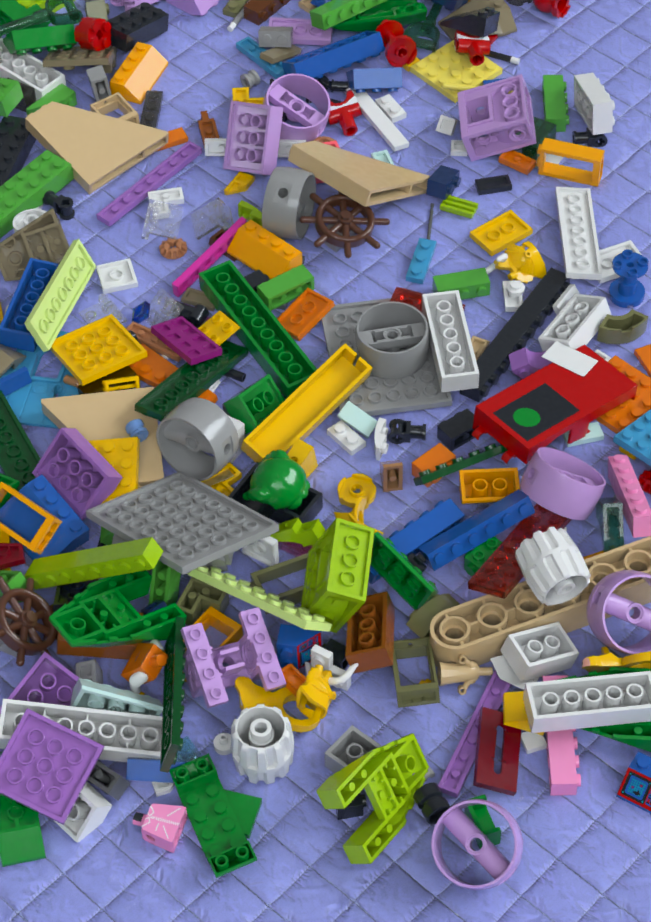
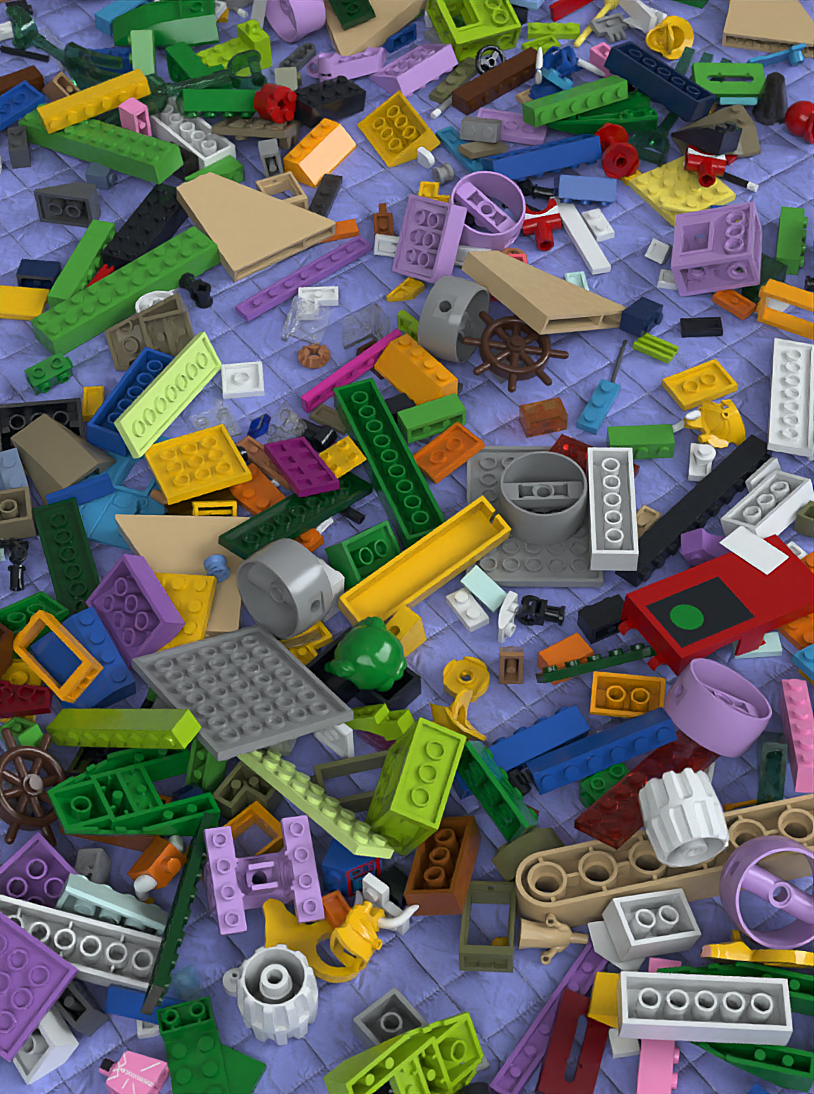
camera: 10 degrees right, 0 degrees up
none -> yellow slope [357,90,441,168]
none -> white tile [417,146,435,169]
none -> clear orange brick [519,397,568,438]

